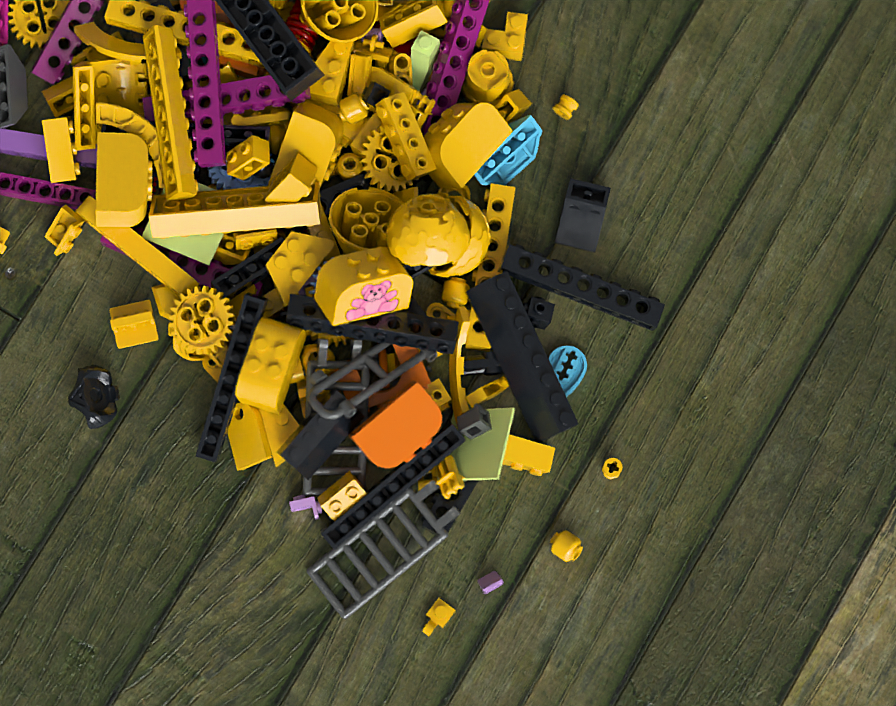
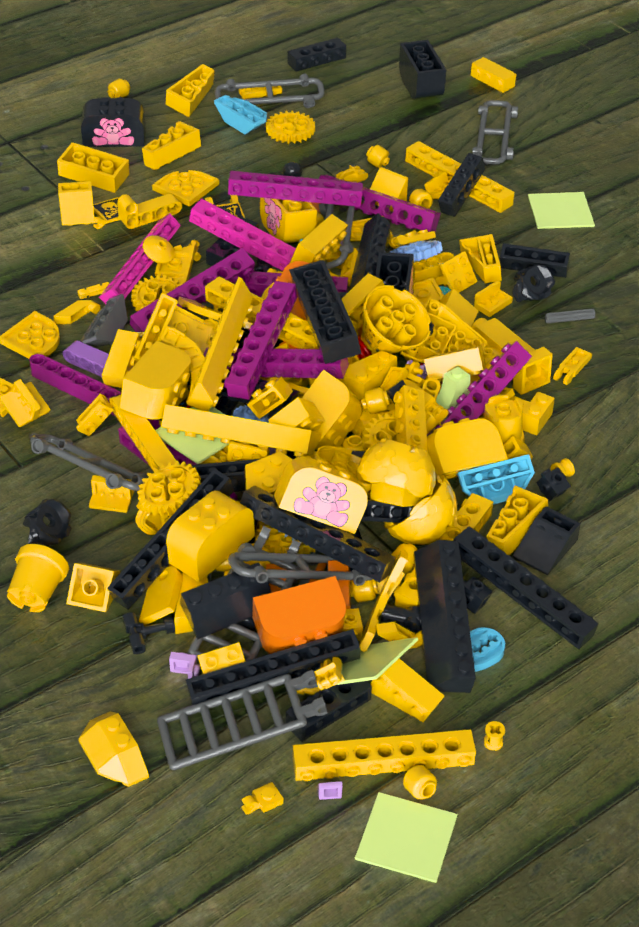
camera: 25 degrees right, 35 degrees down
dark grey brick [456,403,492,440] -> none
none -> yellow piece [7,544,69,612]
none -> dark grey bar [30,434,147,491]
none -> yellow slope [66,563,120,612]
none -> yellow wedge [78,711,149,787]
none -> black bar [123,612,175,654]
none -> yellow brick [293,730,476,781]
none -> yellowish green piece [355,792,458,883]
none -> yellow wedge [487,485,548,556]
none -> black brick [536,468,571,502]

